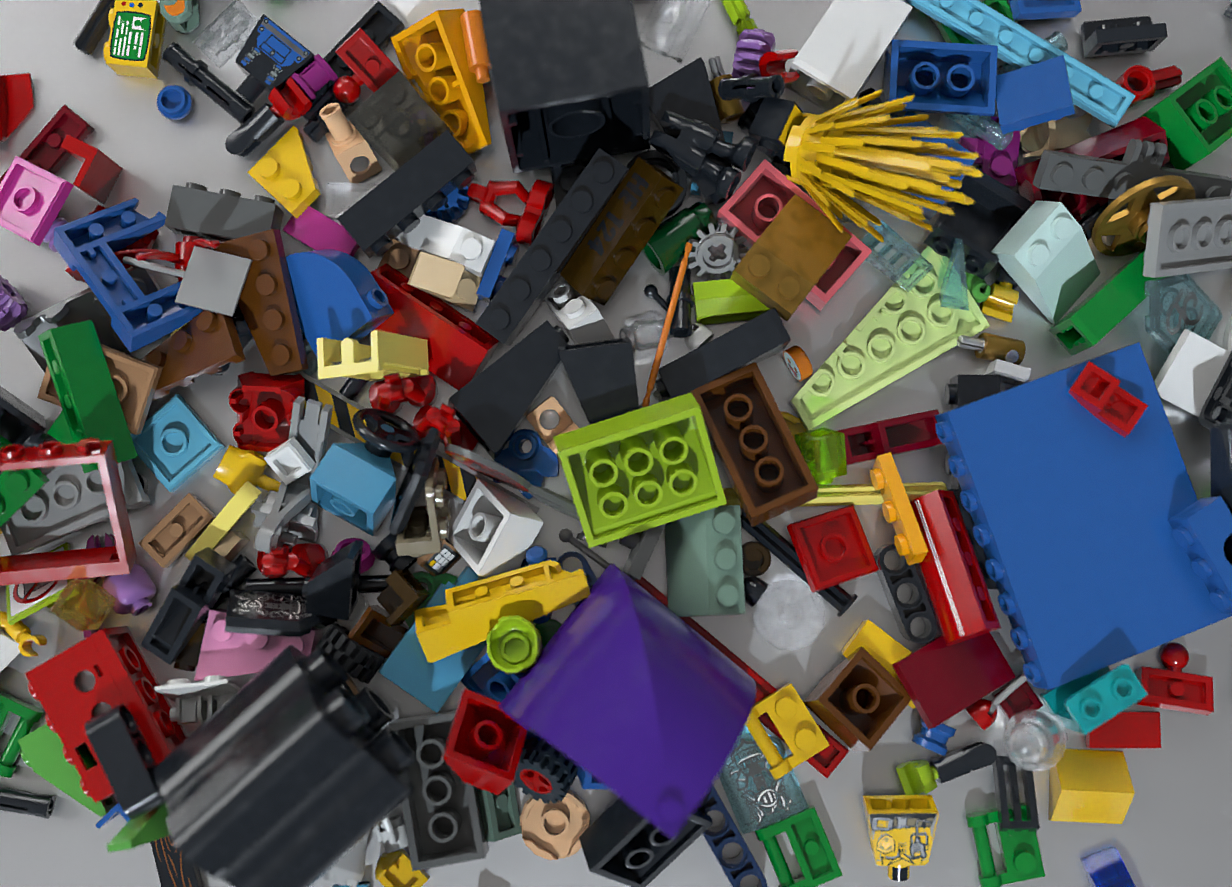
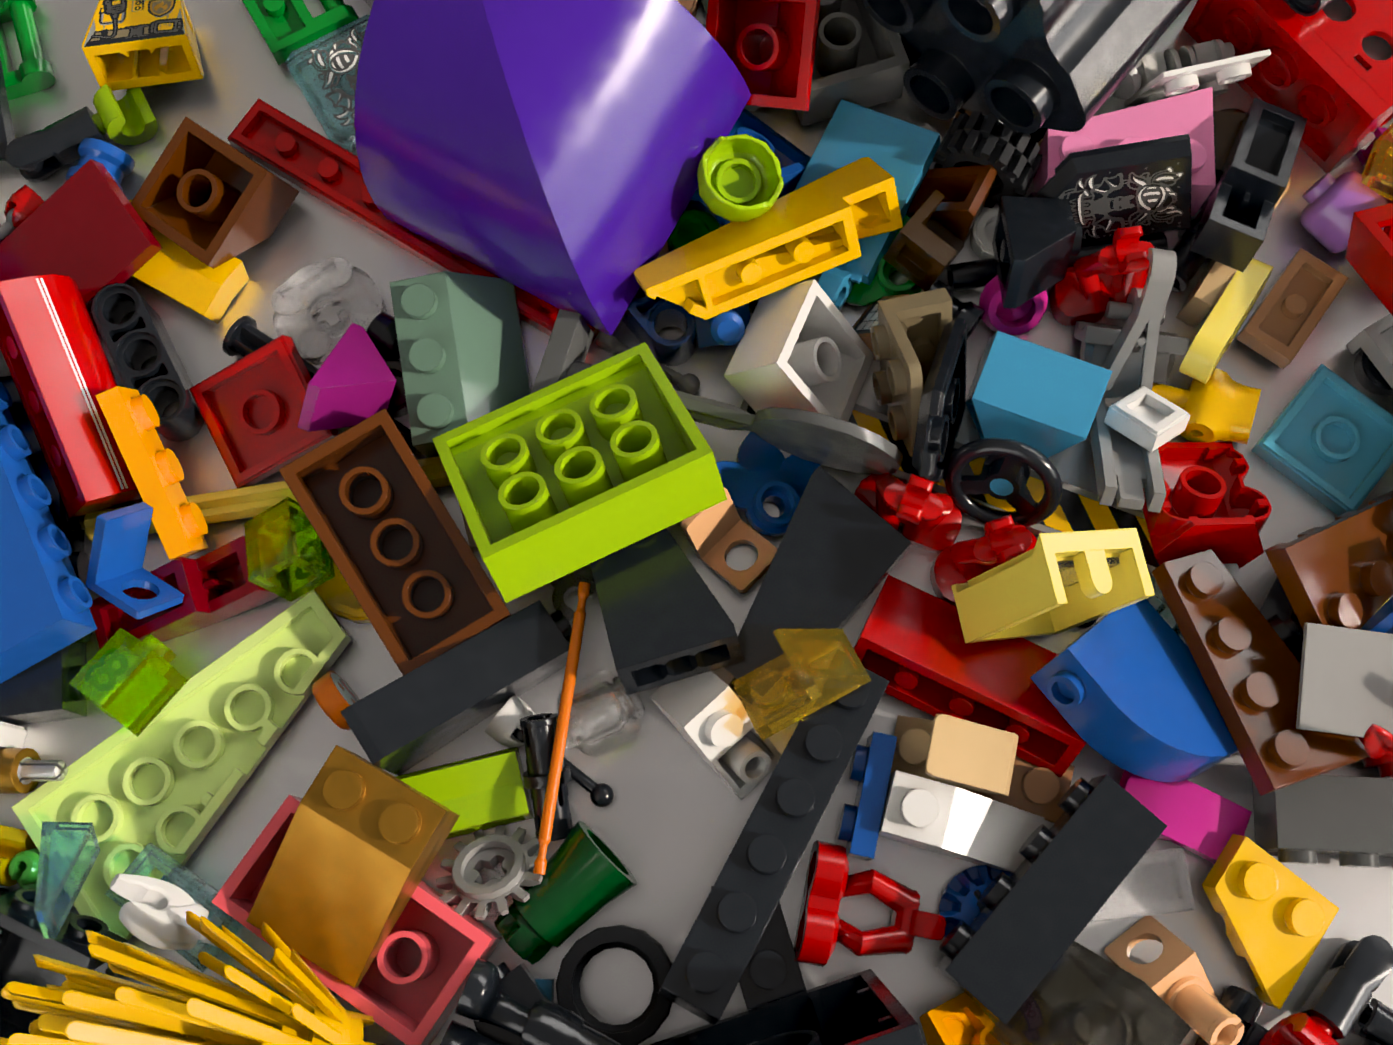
camera: 170 degrees right, 10 degrees down
dark brown brick [560,156,684,306] -> none
yellow plate [746,682,830,780] -> none
none -> clear neon green brick [69,628,188,737]
none -> blue bracket [85,502,184,619]
none -> white hand [110,873,243,950]
none -> magenta slope [297,322,396,432]
none -> clear yellow slope [732,629,872,740]

